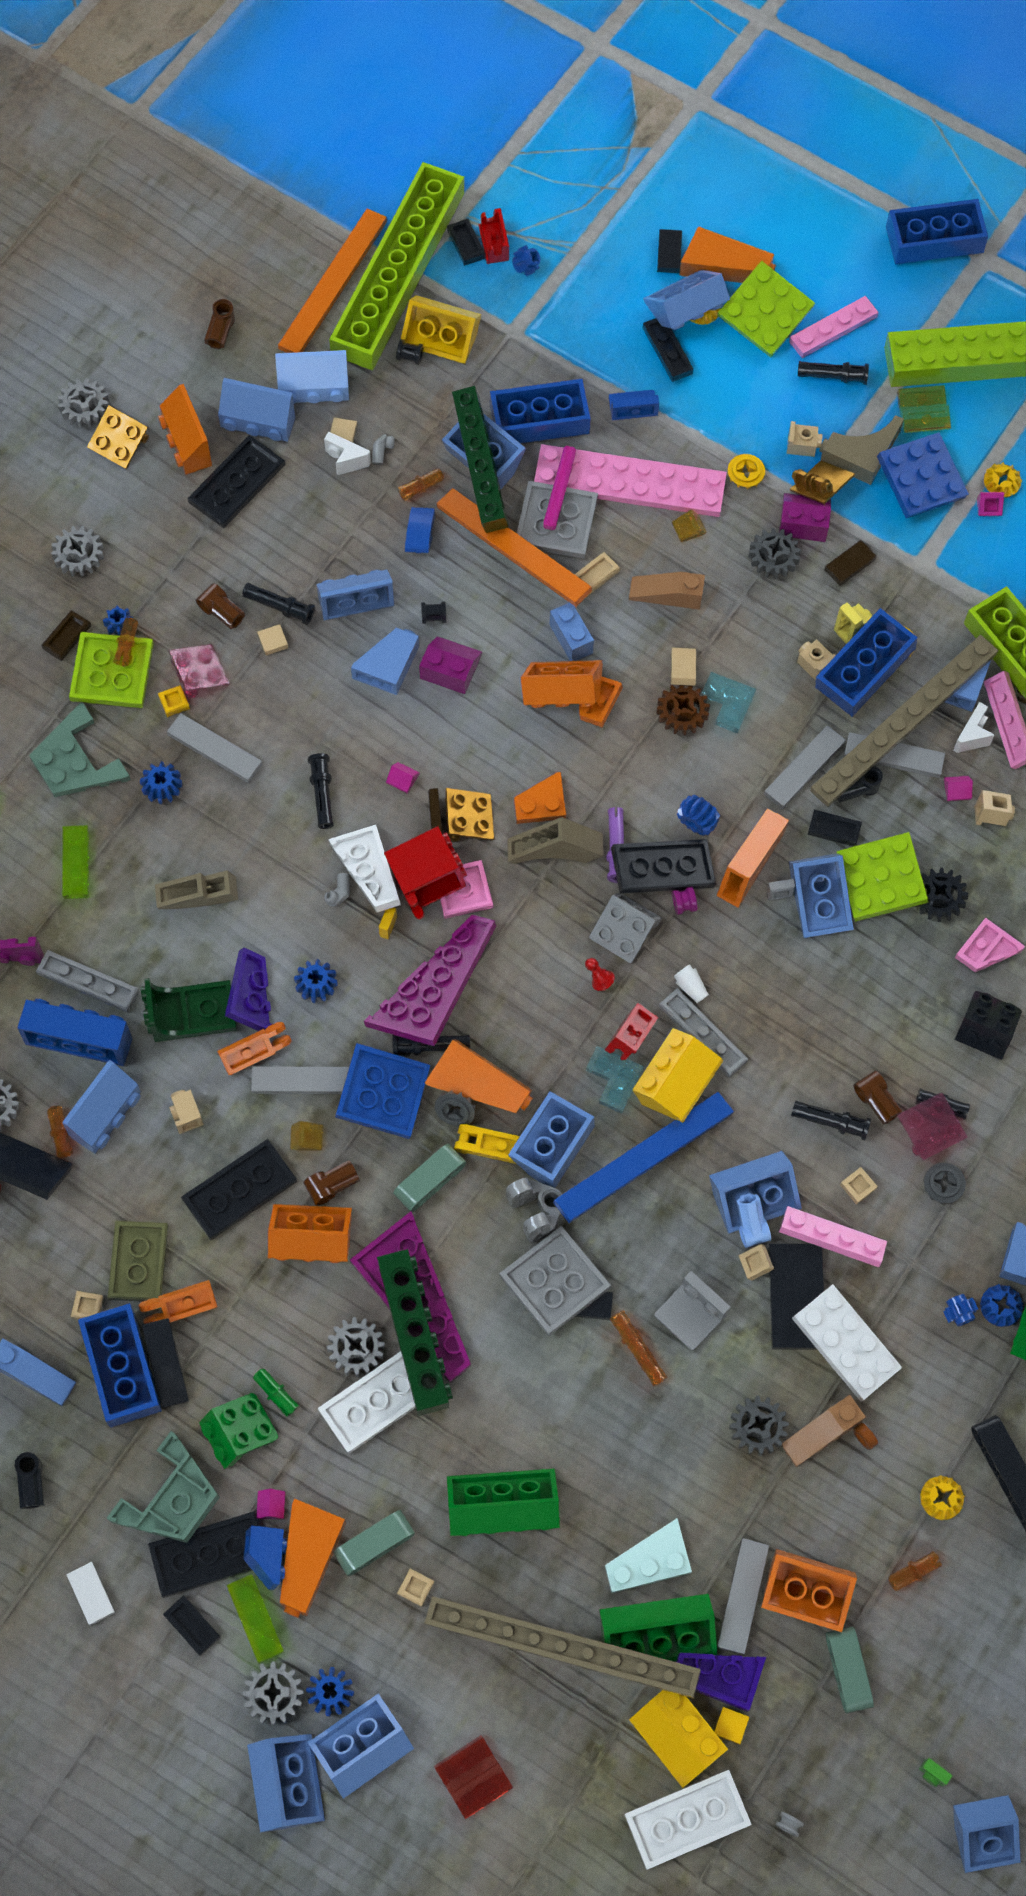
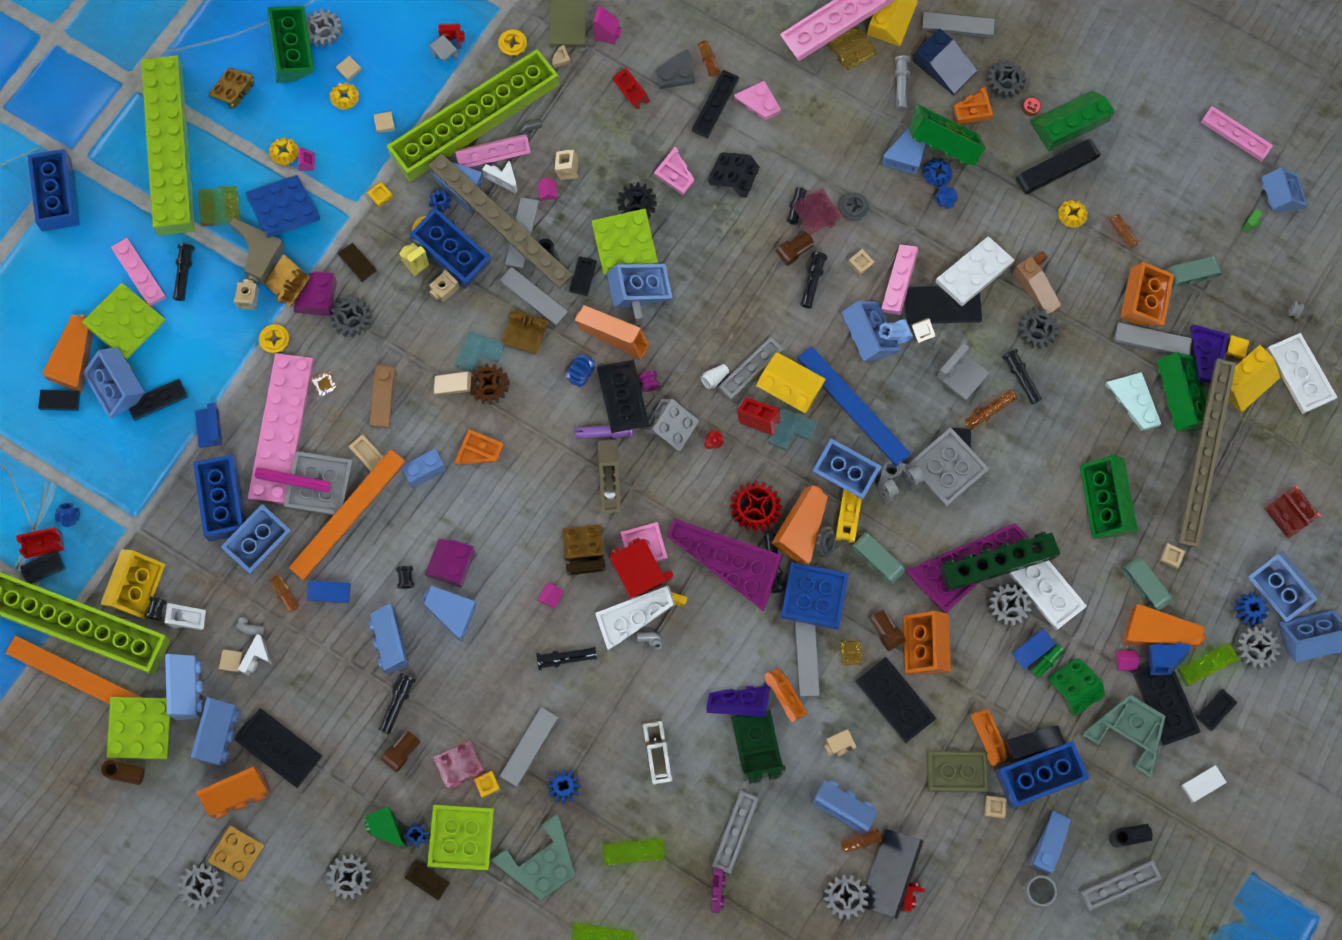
camera: 95 degrees left, 5 degrees up
blue brick [17,999,132,1066] -> none
clear orange axle [113,618,138,667] -> none
tan tile [257,624,288,656] -> none
blue gear [294,959,338,1003] -> none
dark green brick [452,386,509,533] -> none
orange wing [514,772,566,824] -> none
orange slope [521,660,603,708] -> none
none -> lime plate [107,697,172,759]
none -> white slope [165,603,206,630]
none -> green slope [364,806,408,849]
none -> yellow tile [367,182,393,207]
none -> blue gear [429,190,452,214]
none -> pearl gold hinge [501,310,549,355]
none -> red gear [730,481,782,533]
none -> black pin [1002,349,1042,405]
none -> blue slope [1012,628,1055,669]

